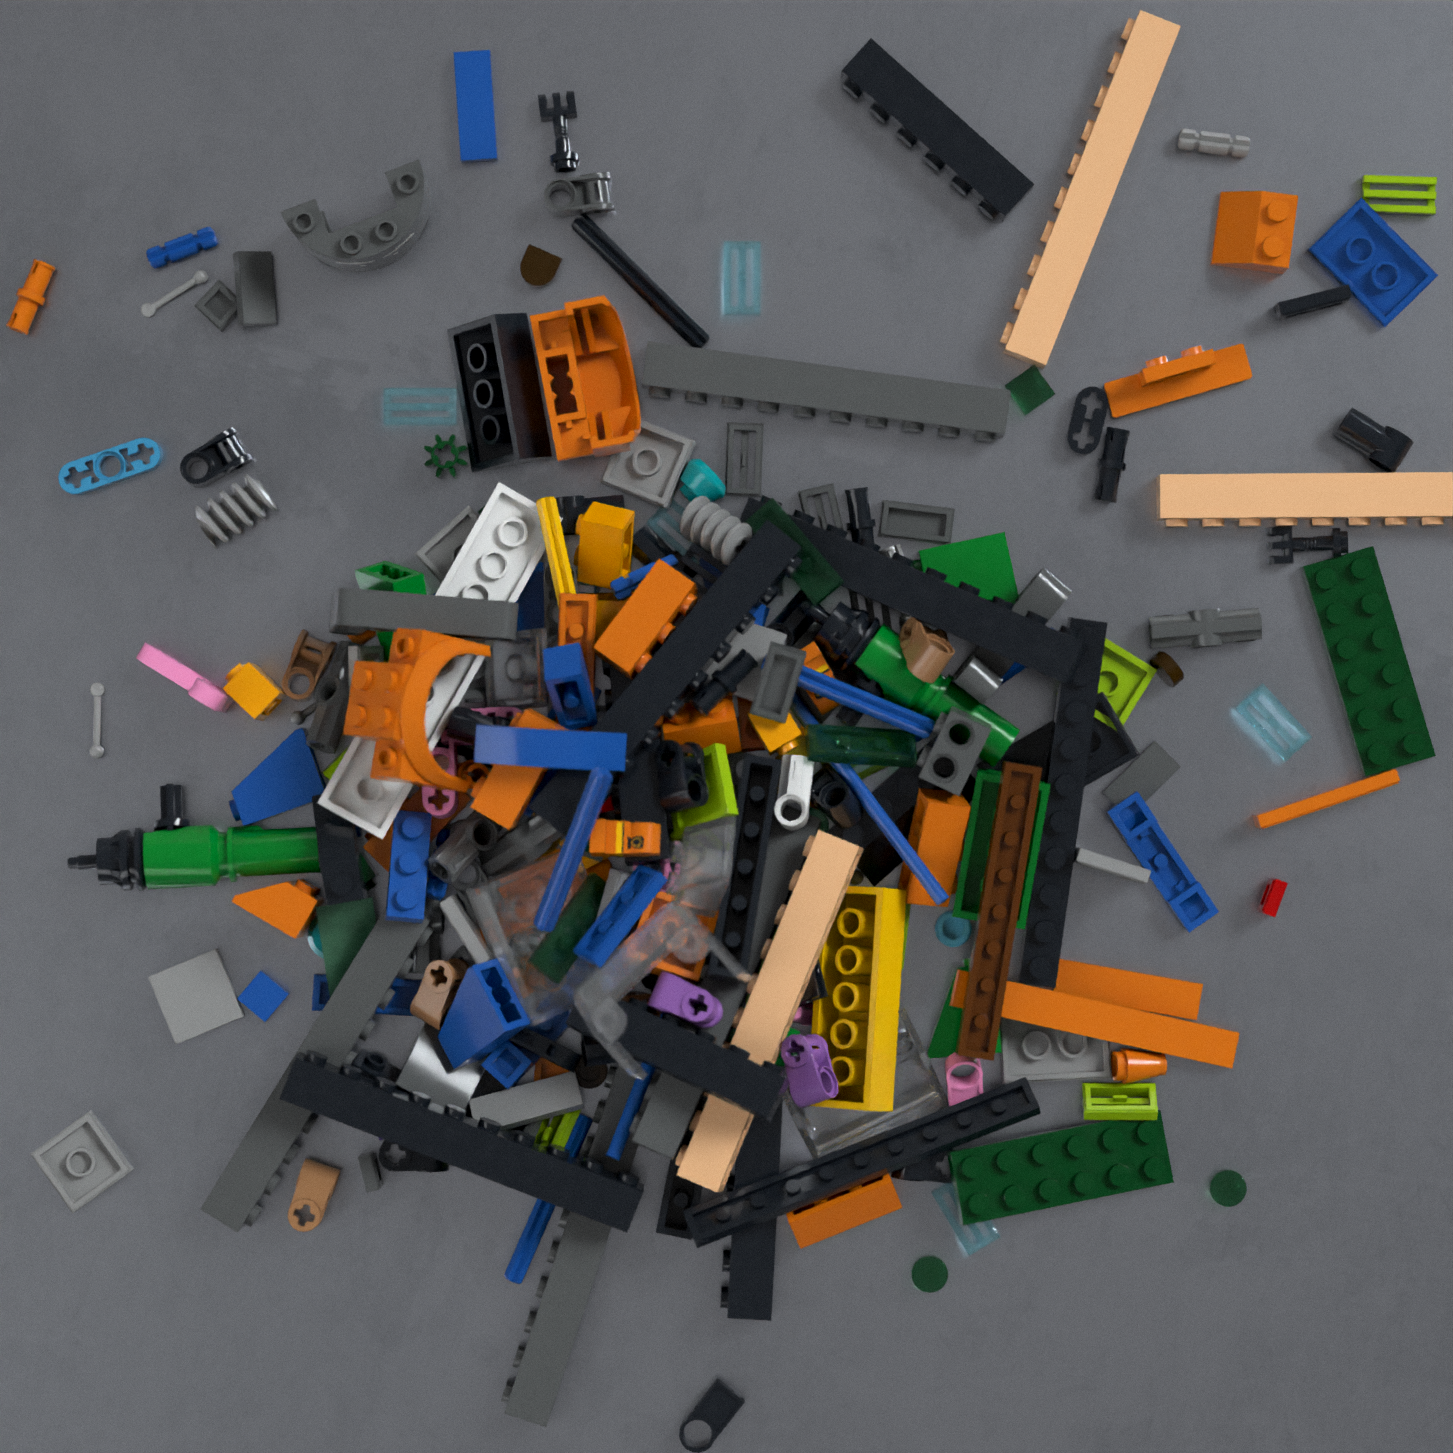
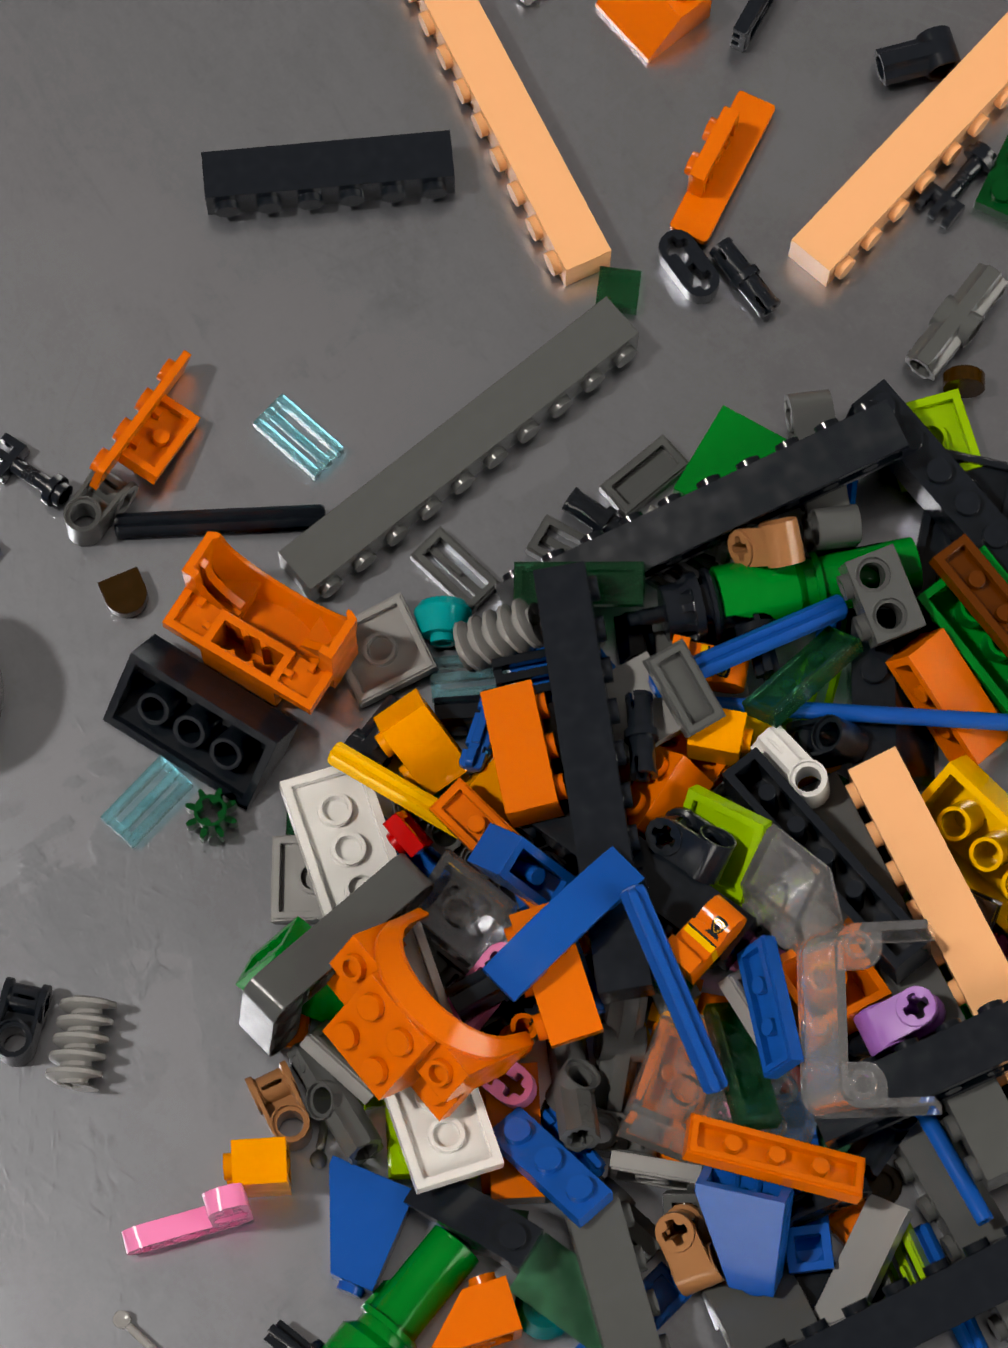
camera: 55 degrees left, 15 degrees down
none -> orange bracket [89,350,200,490]
none -> red plate [383,809,434,858]
none -> orange tile [682,1113,866,1205]

